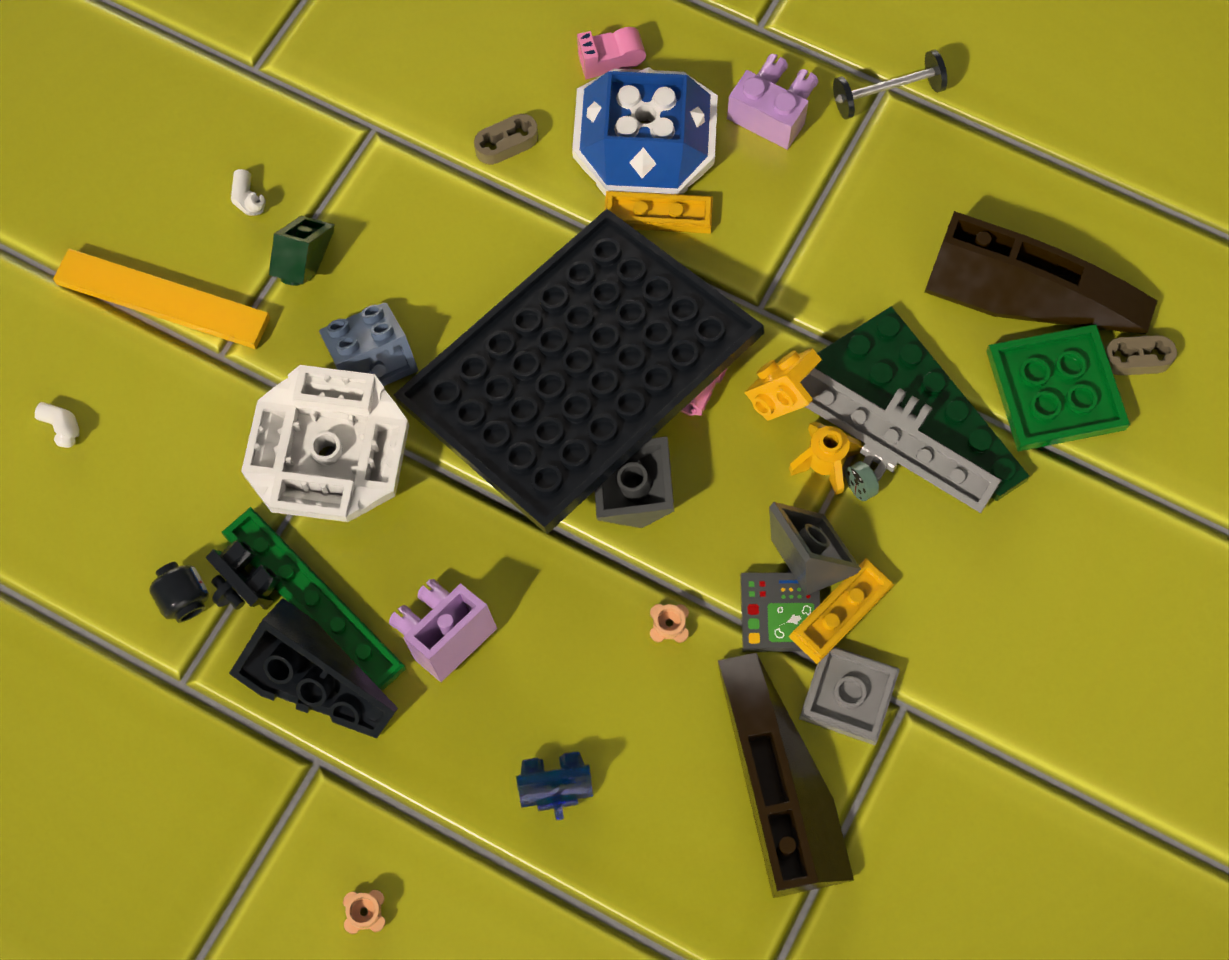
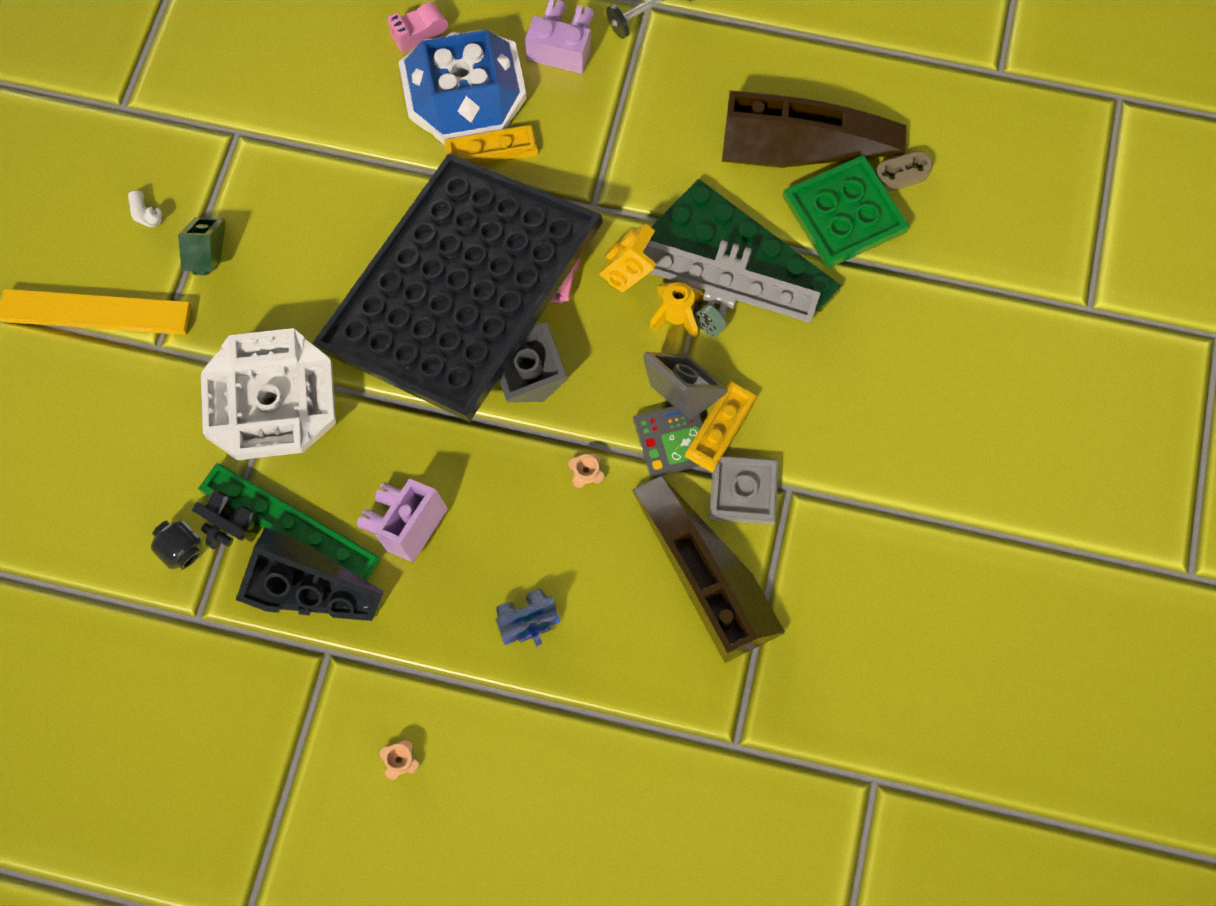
camera: 15 degrees left, 0 degrees up
white arm [35,402,79,448] -> none
sand blue bracket [319,303,419,386] -> none
dark tan beam [474,114,538,165] -> none

